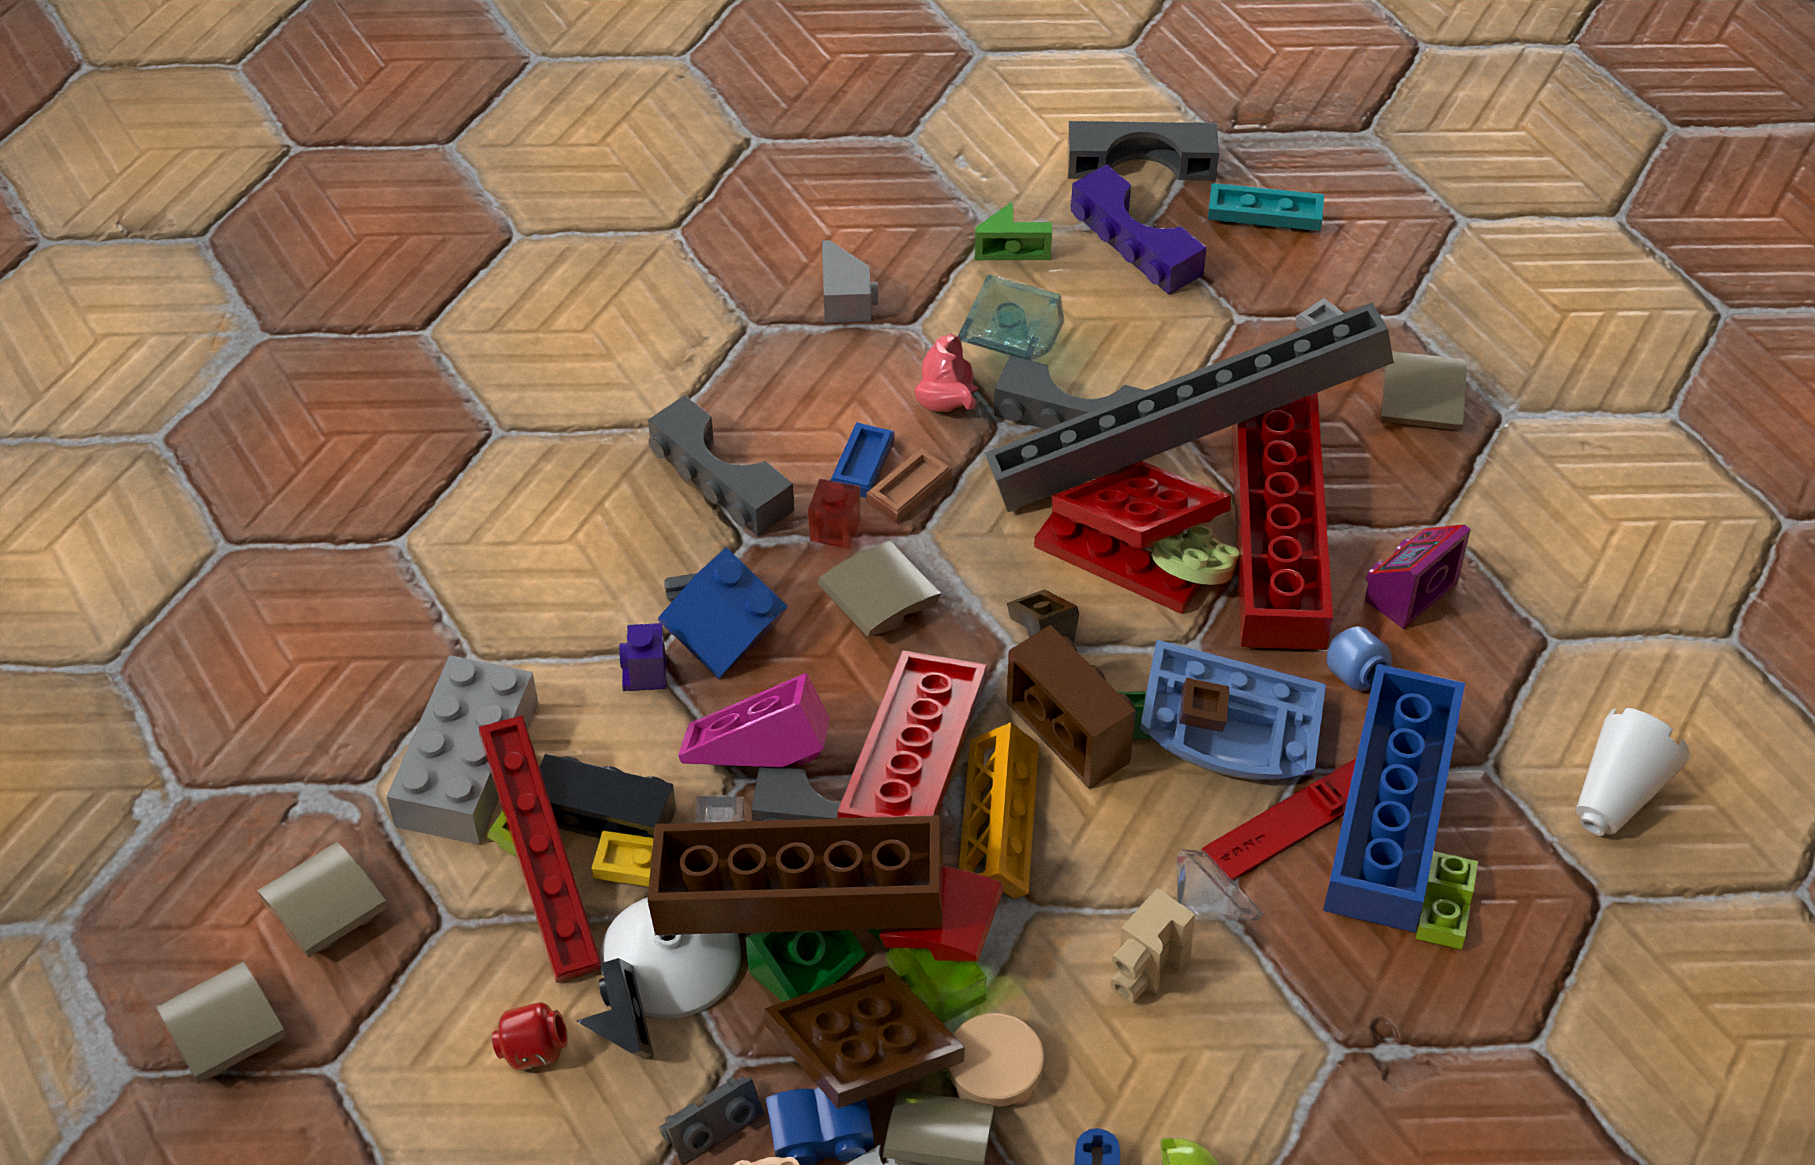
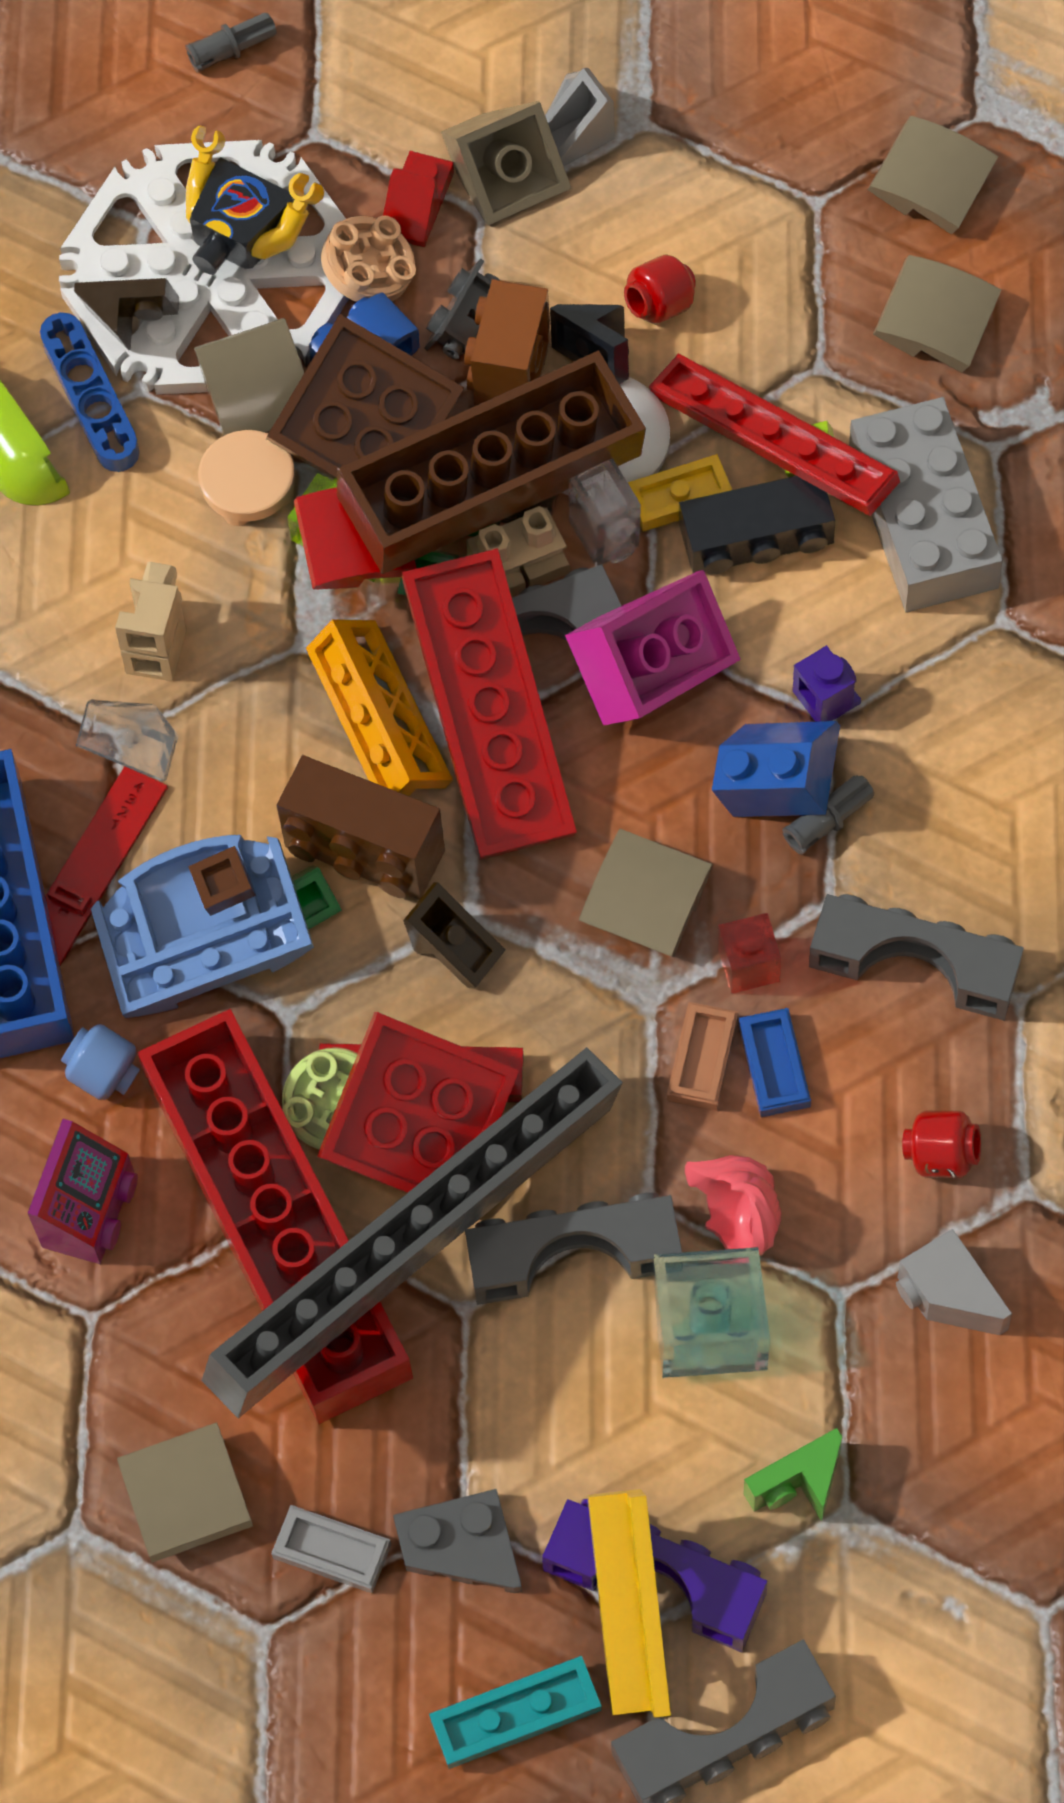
camera: 155 degrees right, 15 degrees up
none -> dark grey wing [393,1489,522,1593]
none -> dark orange brick [464,279,551,406]
none -> yellow fence [587,1489,671,1718]
none -> red head [902,1111,981,1178]

